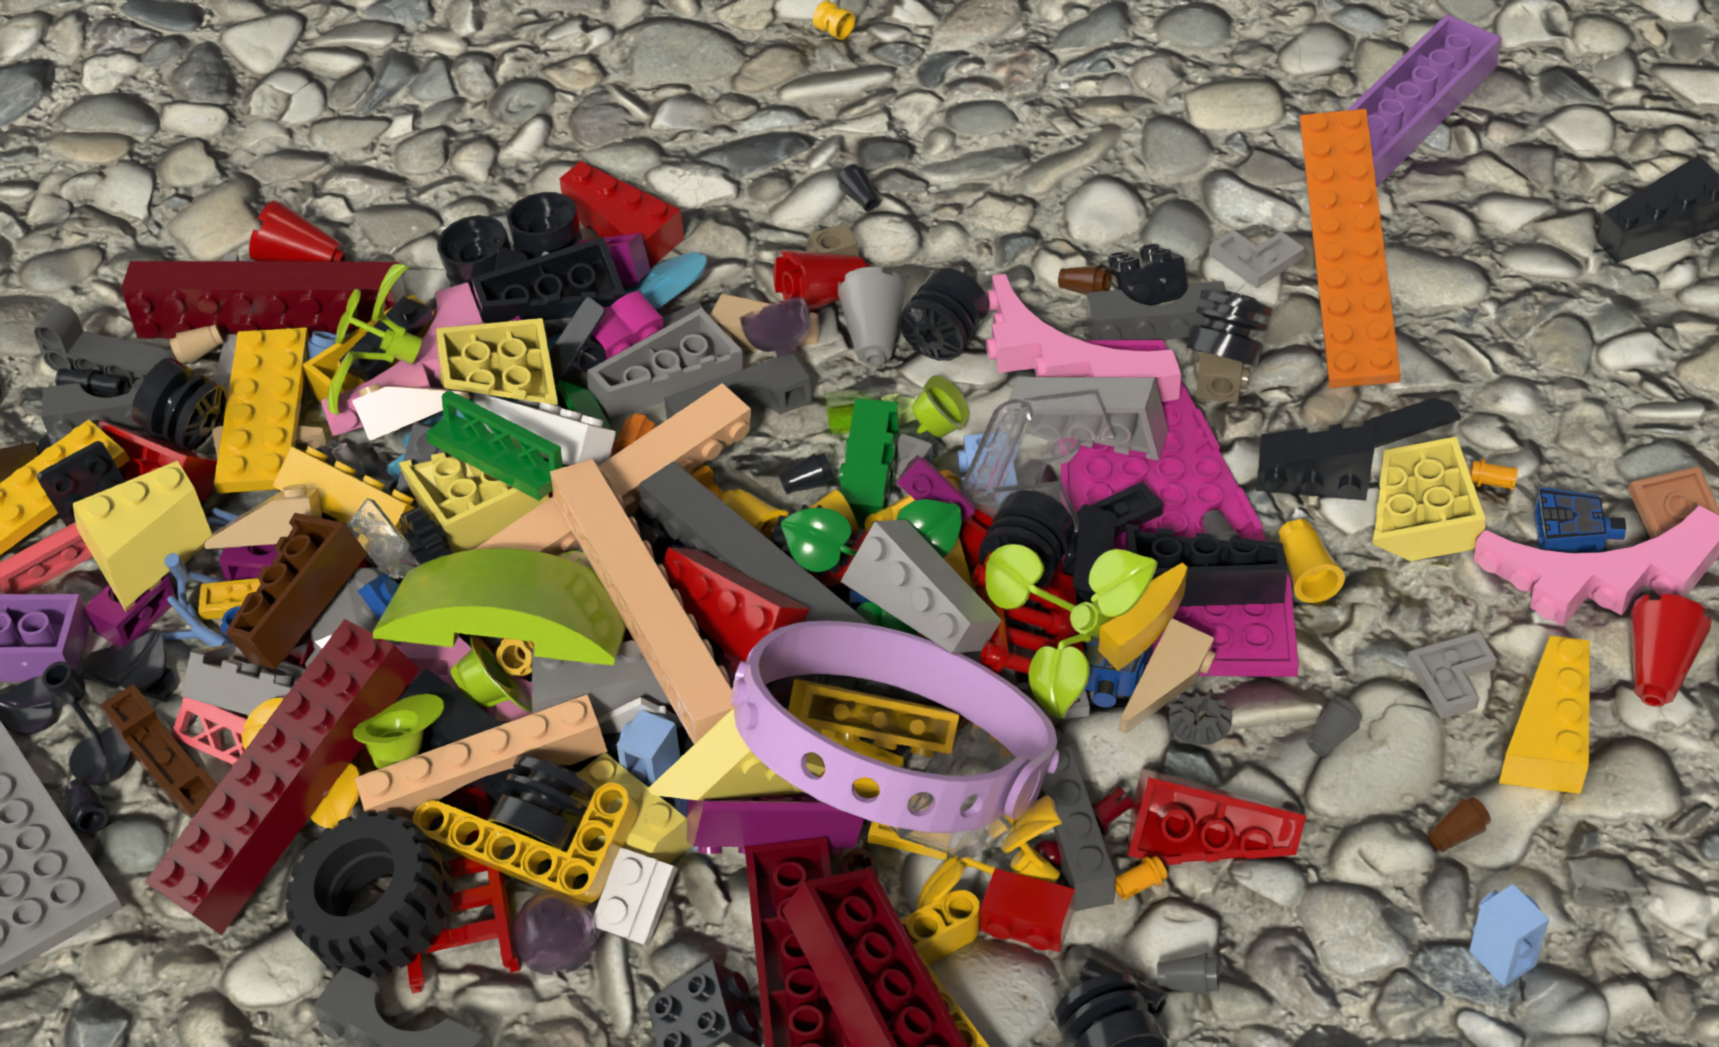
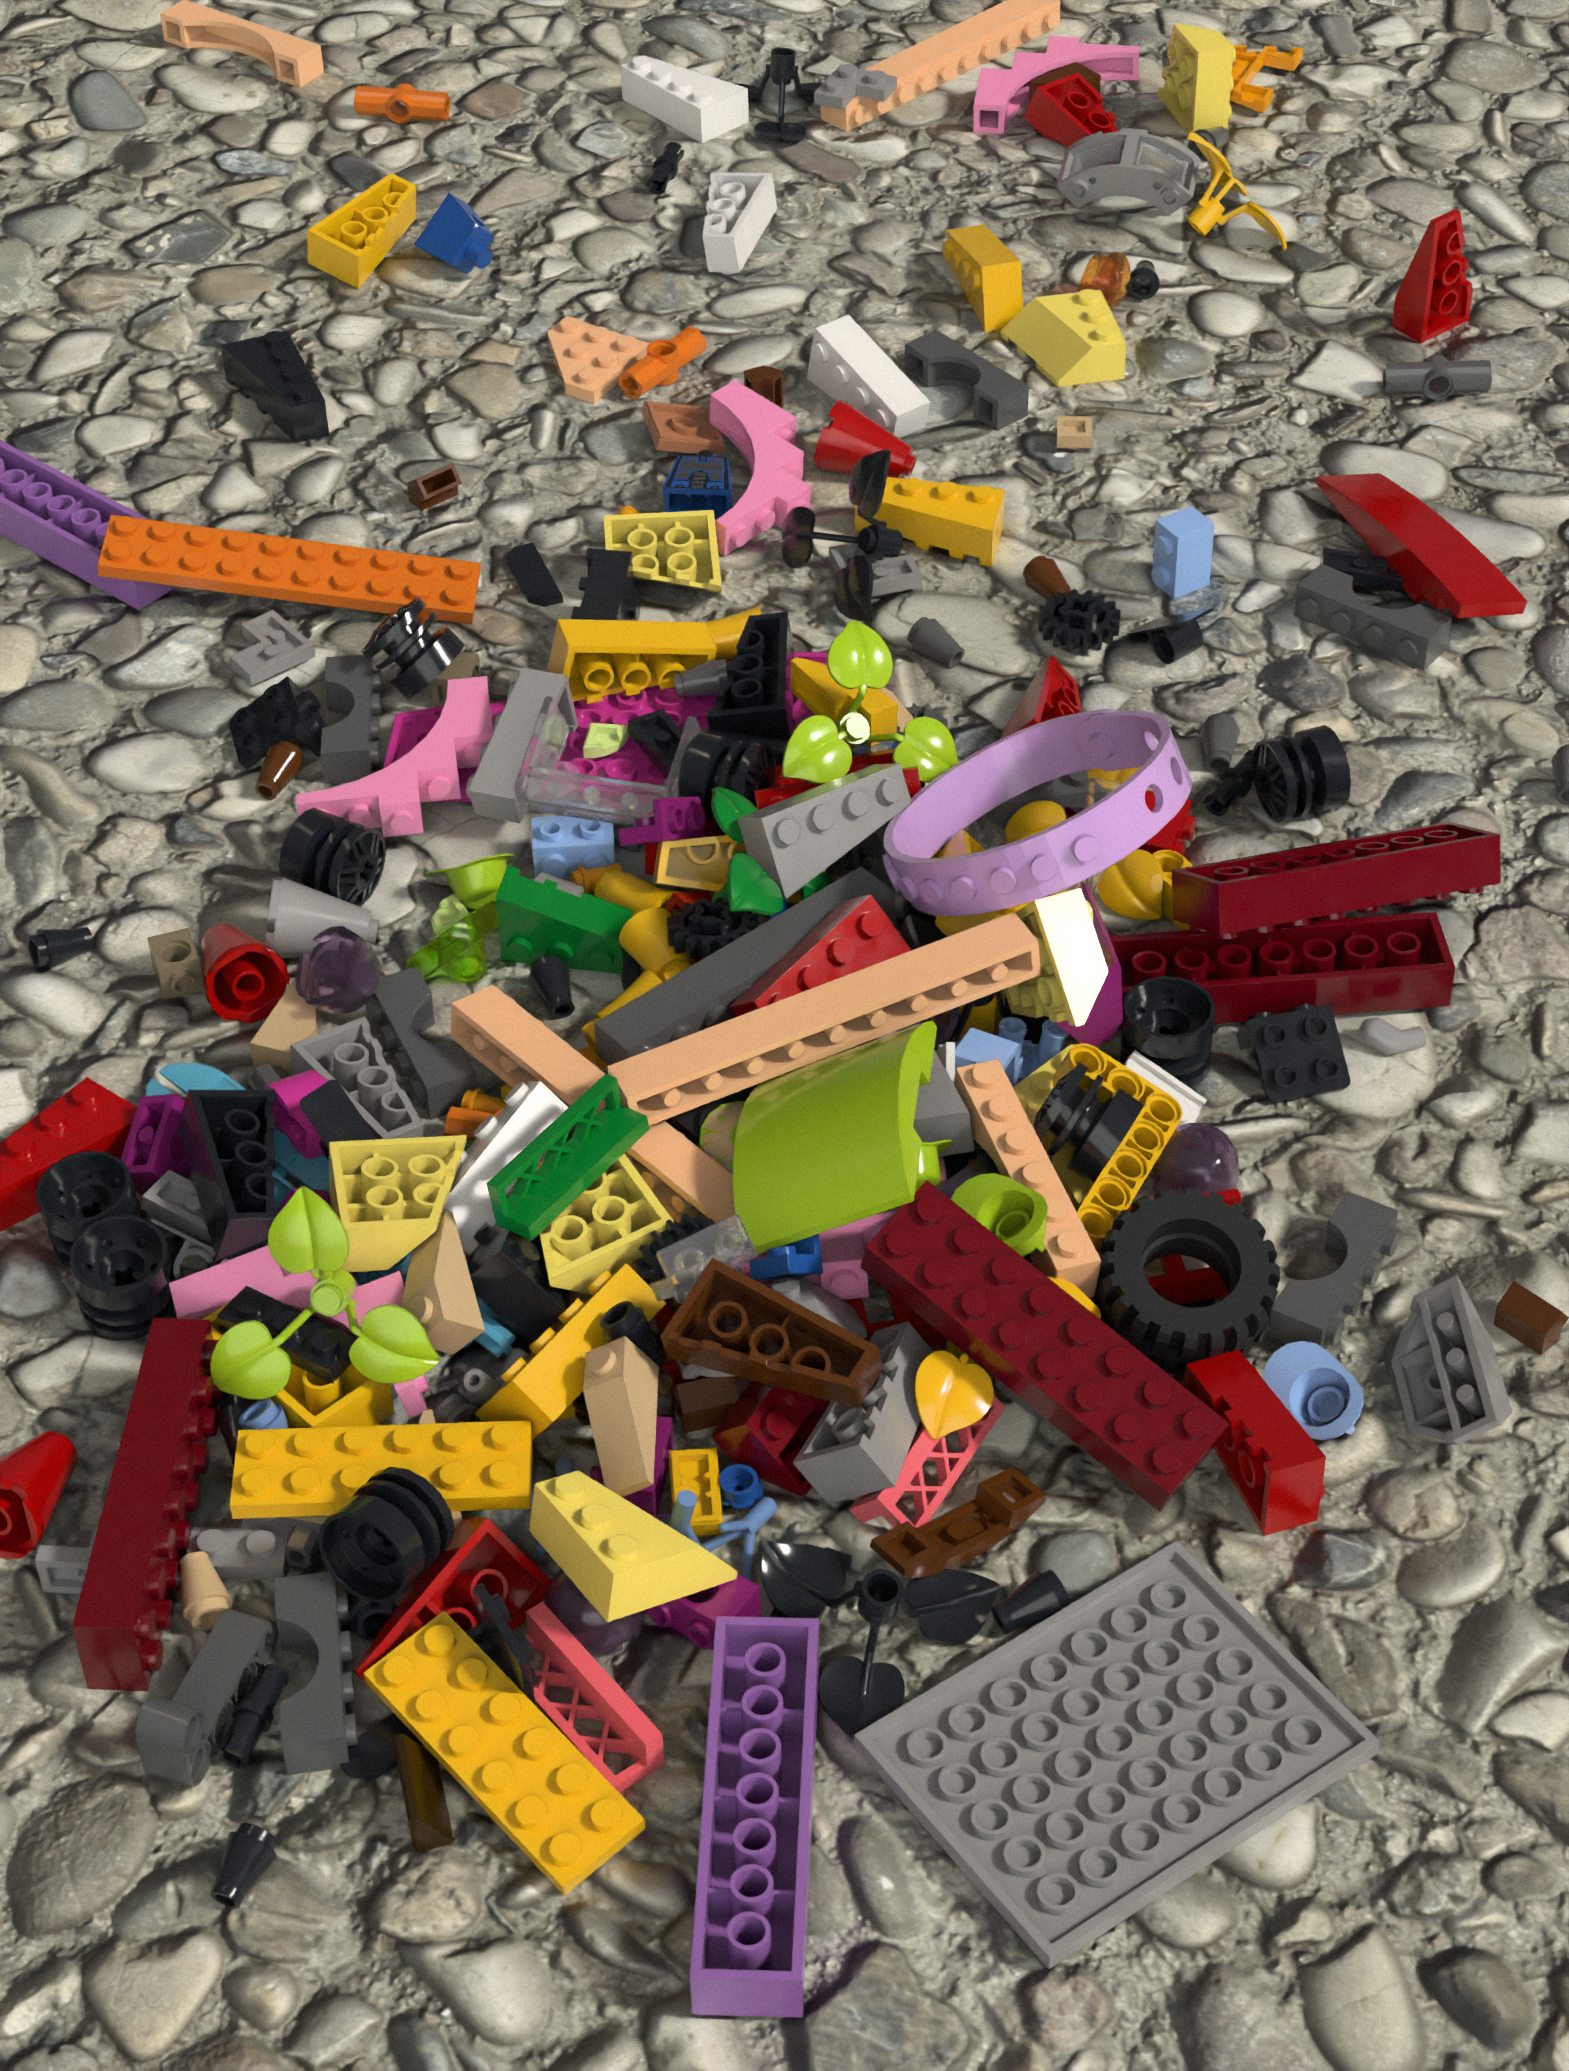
camera: 90 degrees left, 5 degrees down
none -> reddish brown piece [407,463,462,511]
none -> yellow wedge [547,619,717,704]
none -> yellowish green tile [583,723,629,758]
none -> black cone [600,1301,664,1366]
none -> black plant [781,450,903,622]
none -> black gear [1038,589,1121,653]
none -> black wheel [1120,976,1215,1088]
none -> black piece [1127,607,1214,664]
none -> red wedge [1184,1349,1326,1536]
none -> light blue piece [1263,1341,1364,1440]

